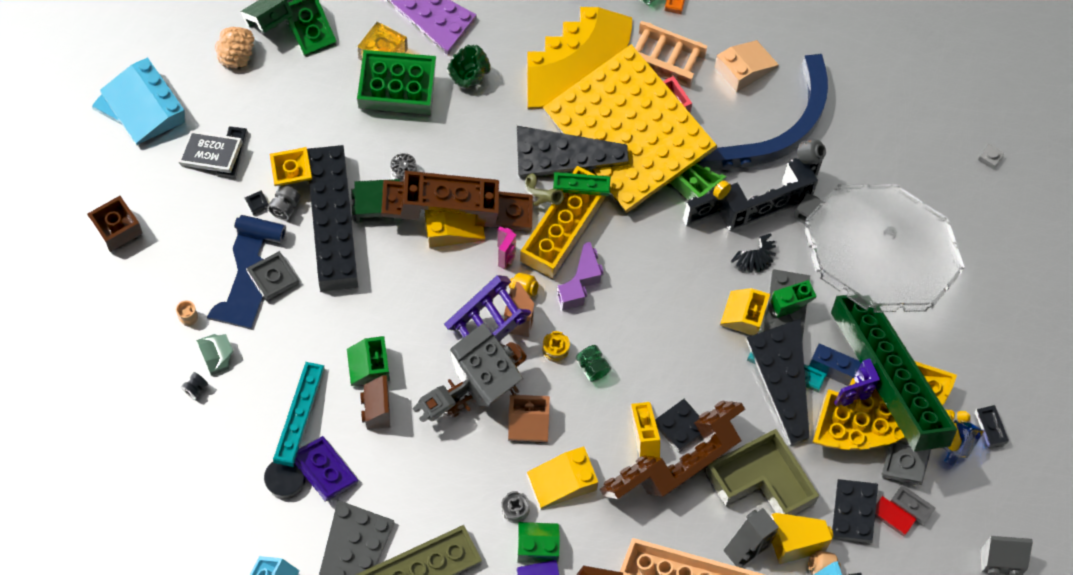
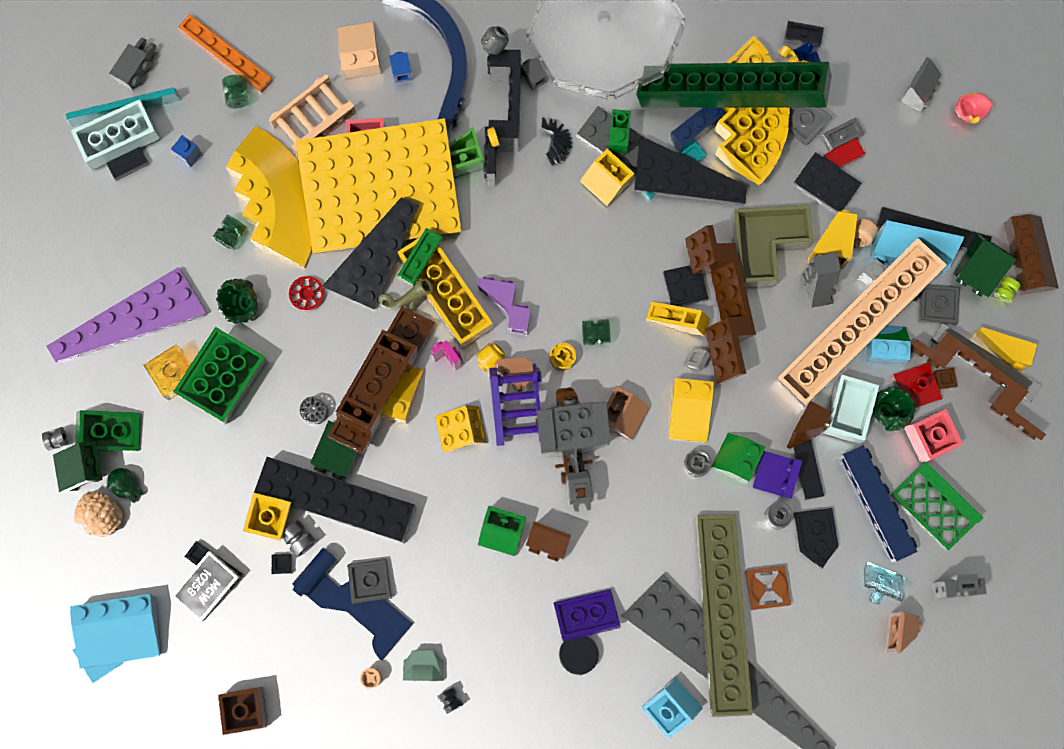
camera: 60 degrees left, 15 degrees up
teal tile [273,361,325,467] -> none
dark purple bracket [834,359,880,406] -> none
none -> dark green piece [106,468,144,503]
none -> clear green wheel [212,215,247,250]
none -> red wheel [289,276,325,311]
none -> blue brick [389,52,413,83]
none -> yellow bracket [436,405,487,453]
none -> light grey plate [684,347,710,371]

